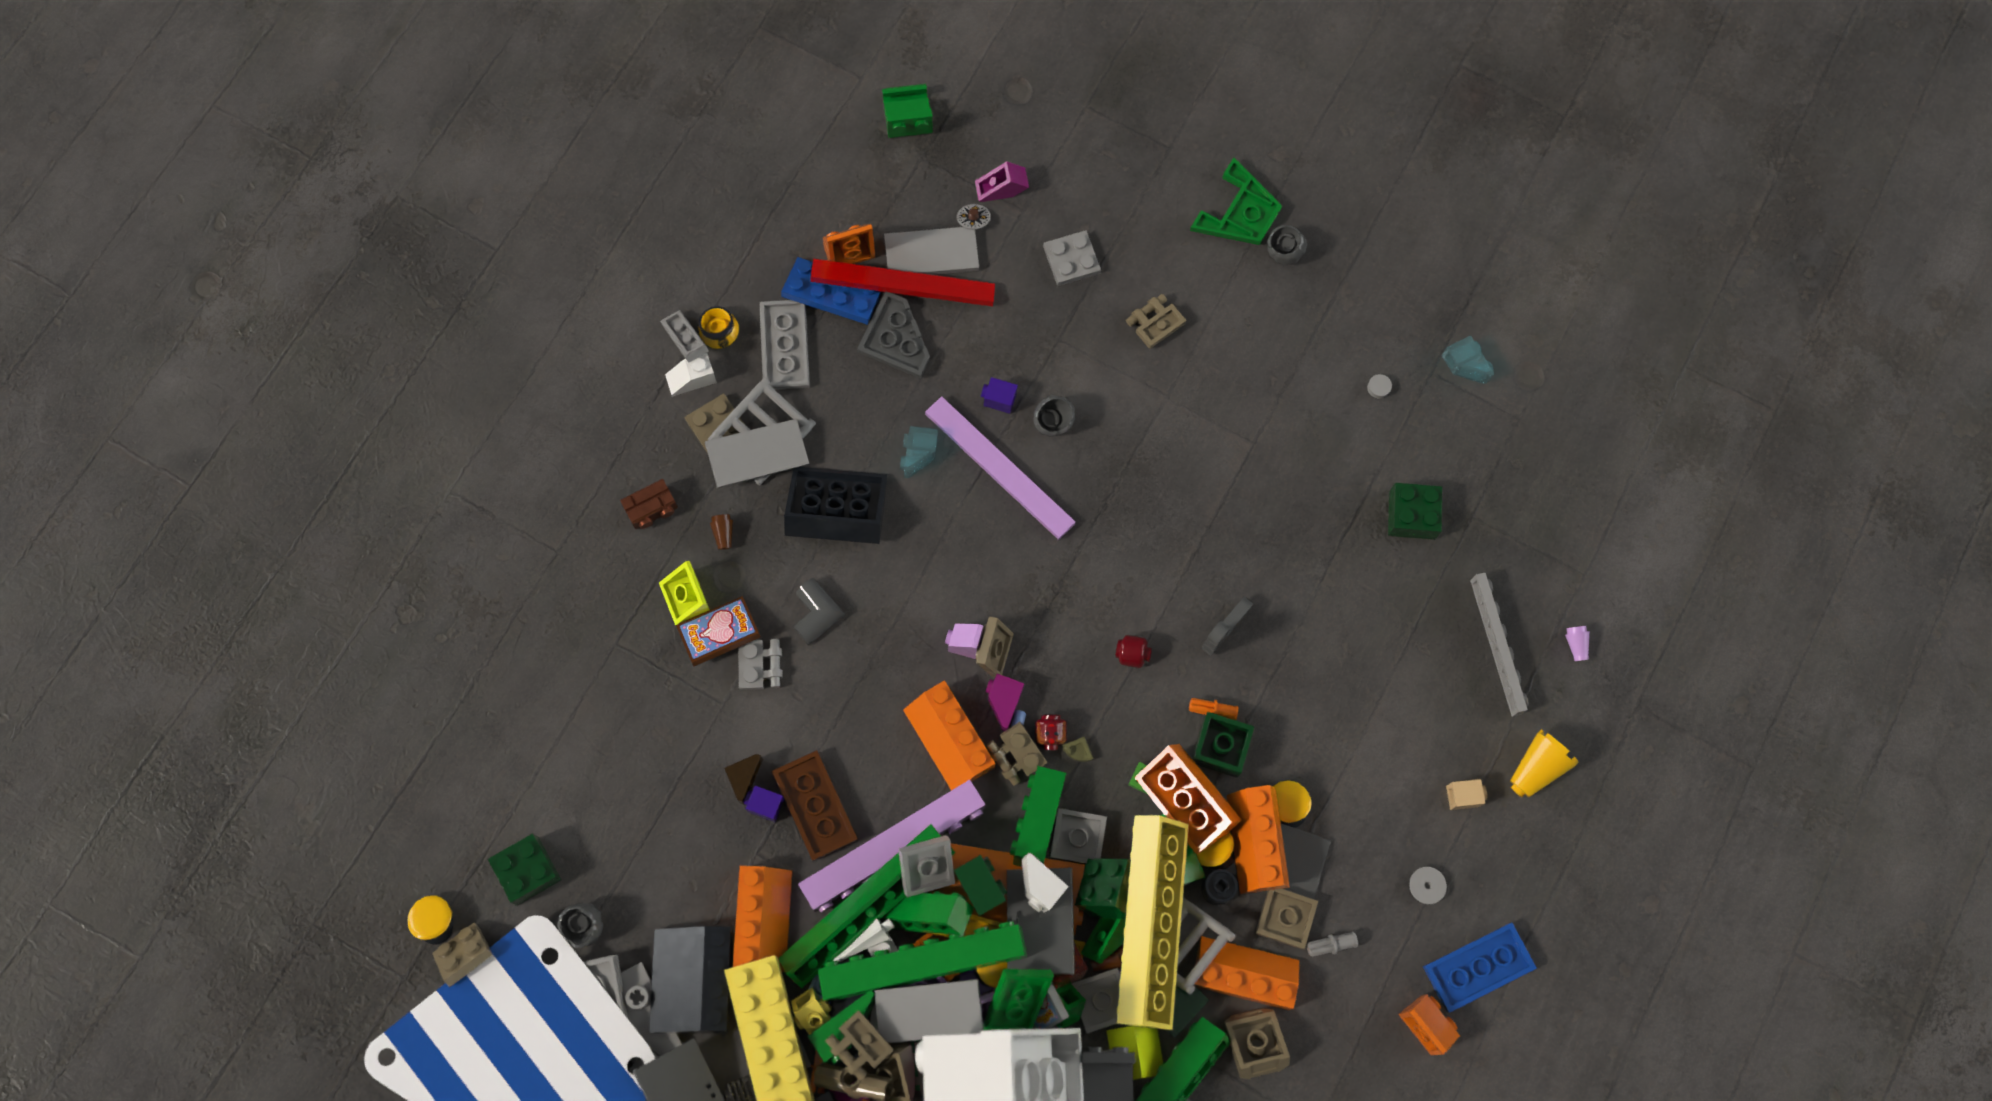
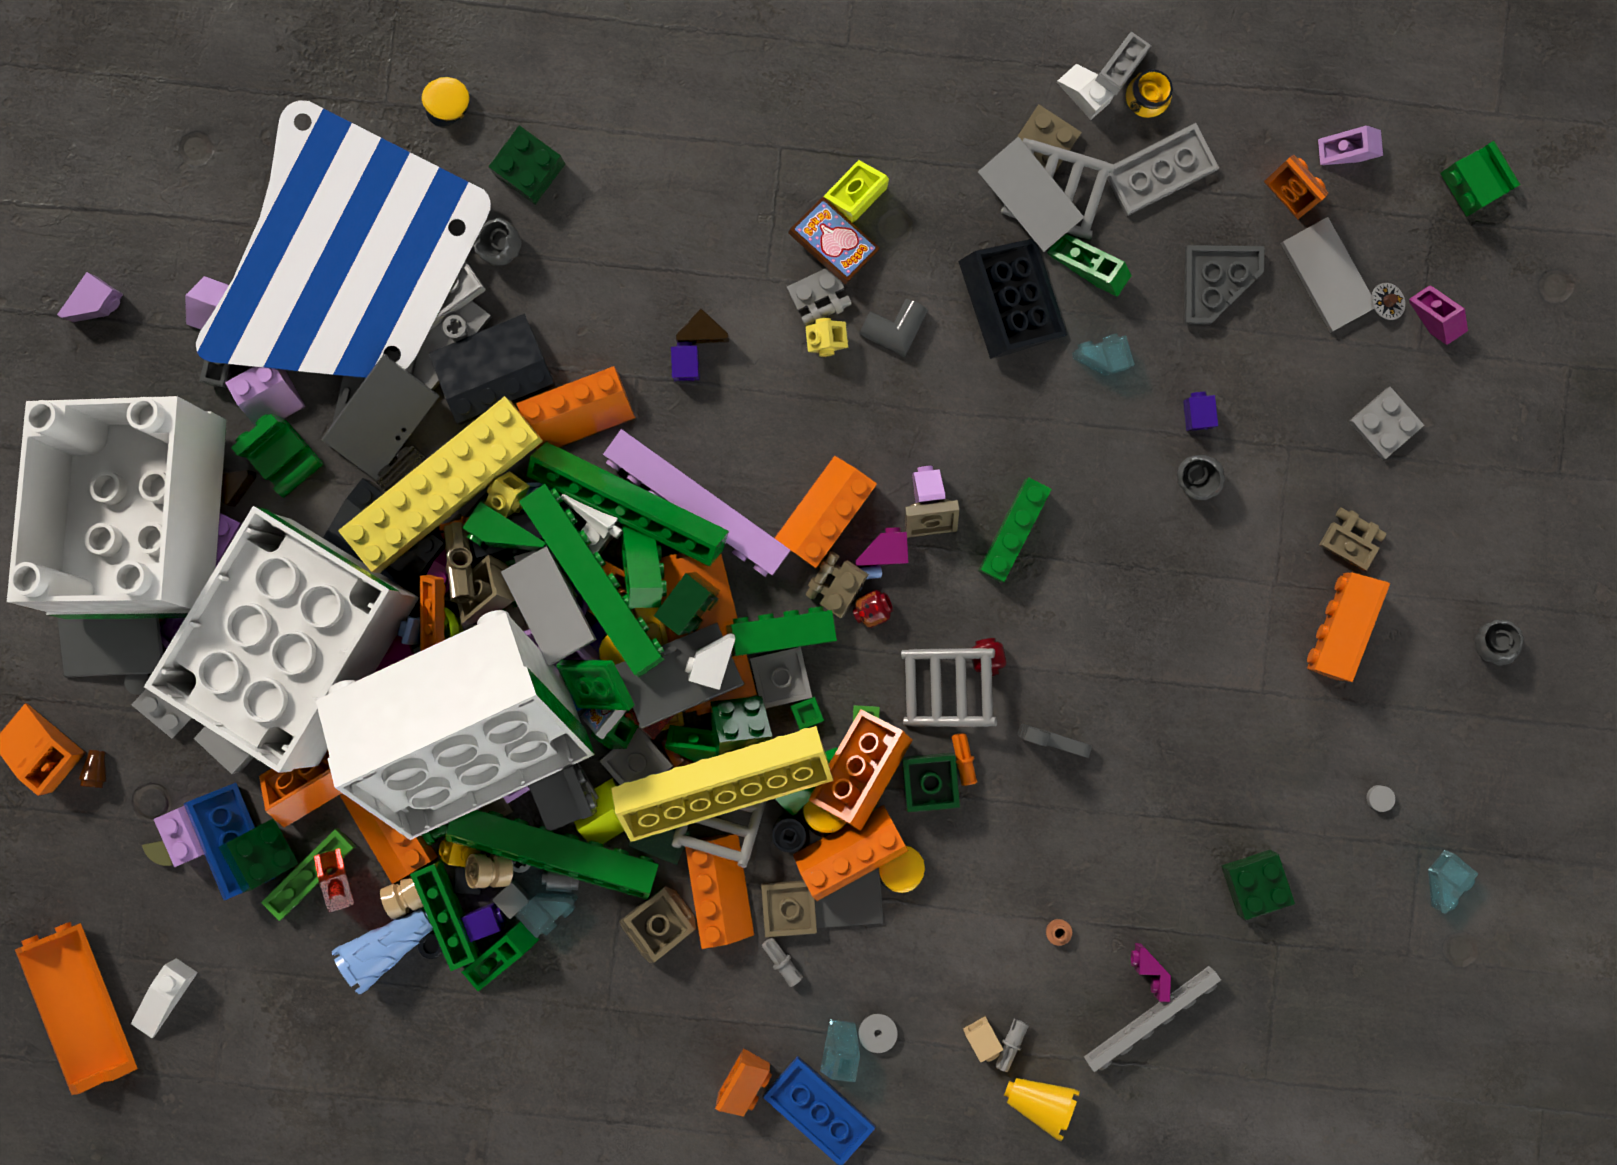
camera: 70 degrees right, 15 degrees up
dark tan plate [432,922,493,987] -> none
copper brick [620,479,678,530] -> none
reddish brown cone [710,514,733,550] -> none
reddish brown plate [772,750,858,861] -> none
blue plate [781,257,882,325] -> none
red tile [810,259,995,307] -> none
dark tan plate [825,1010,893,1081] -> none
light grey plate [898,835,955,897] -> none
lavender tile [925,396,1075,540] -> none
olive tile [1062,736,1094,762] -> none
green wing [1190,157,1282,245] -> none
lavender cone [1565,626,1590,661] -> none
none -> green plate [791,696,824,730]
none -> light yellow brick [805,318,848,357]
none -> clear light blue slope [820,1019,860,1082]
none -> light grey bar [901,648,997,727]
none -> green brick [978,477,1052,582]
none -> light grey axle [996,1018,1029,1072]
none -> nougat plate [1046,919,1072,946]
none -> green slope [1047,234,1132,297]
none -> magenta slope [1131,943,1171,1002]
none -> orange slope [1307,572,1390,682]
none -> lavender slope [1318,126,1383,165]

